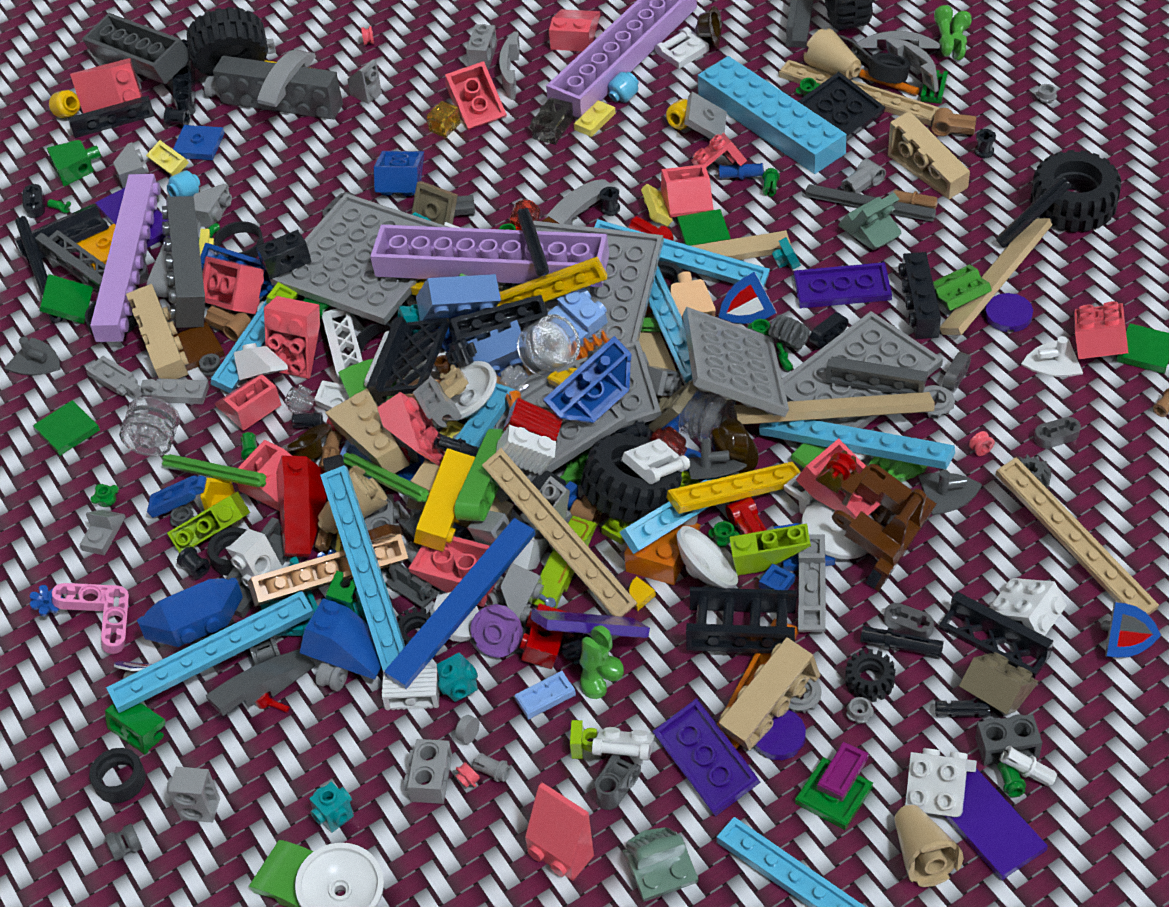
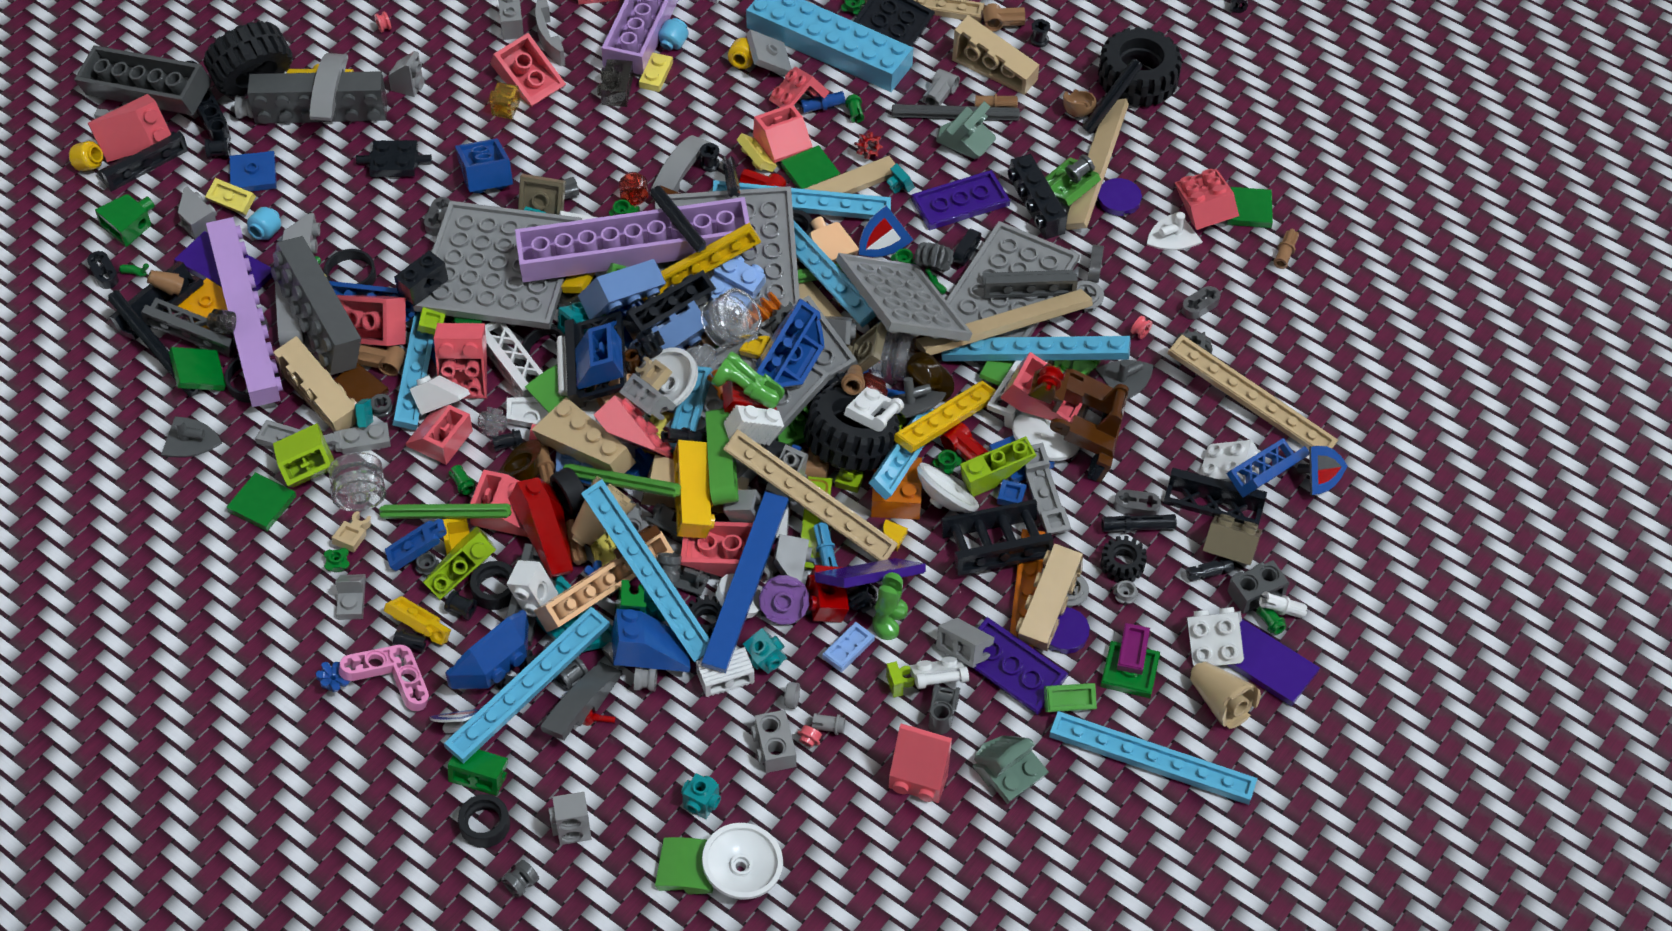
camera: 25 degrees left, 5 degrees up
none -> medium nougat cone [147,270,184,296]
none -> clear smoke plate [207,309,236,335]
none -> lime slope [273,423,338,488]
none -> tan plate [332,511,371,553]
none -> teal tile [355,398,374,428]
none -> black plate [356,140,432,177]
none -> yellow hinge [383,596,451,645]
none -> black pin [393,629,427,652]
none -> blue slope [575,323,624,389]
none -> dark grey wheel [656,553,682,582]
none -> bright green piece [711,351,785,409]
none -> black axle [722,156,740,198]
none -> dark azure axle [813,522,838,567]
none -> medium nougat cone [841,365,865,395]
none -> red gear [854,131,883,159]
none -> light grey hinge [936,618,994,668]
none -> bright green tile [1044,683,1097,712]
none -> medium nougat hair [1063,89,1096,117]
none -> dark grey bush [1065,154,1095,183]
none -> blue fence [1226,438,1309,497]

